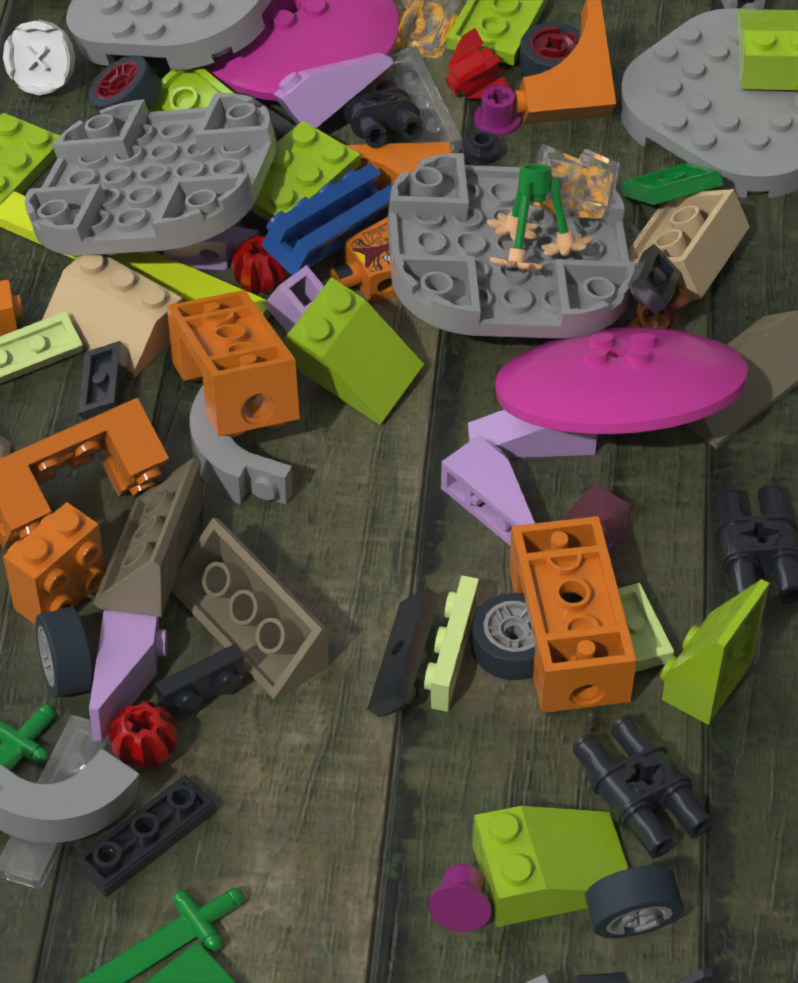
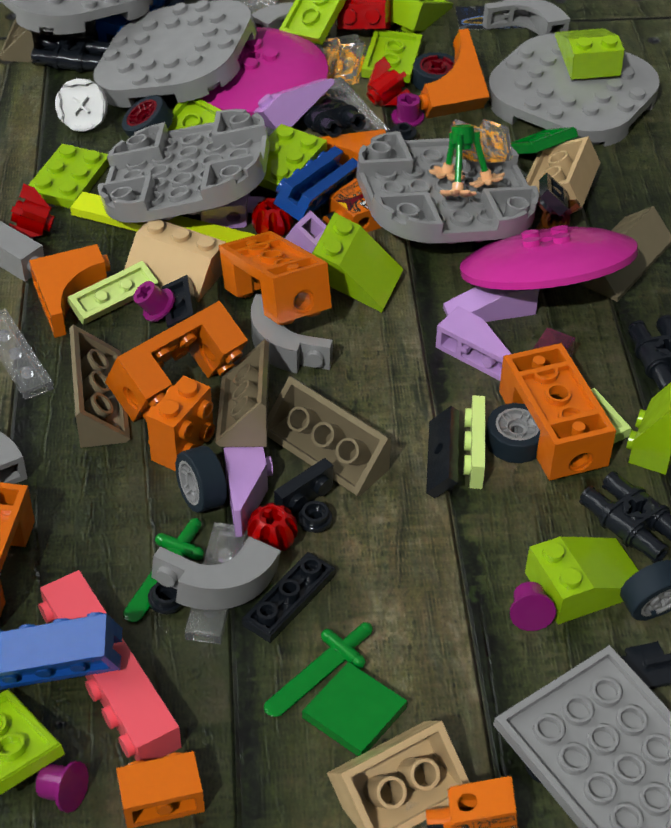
camera: 10 degrees left, 5 degrees down
none -> magenta piece [133,281,175,322]
none -> black plate [298,501,332,533]

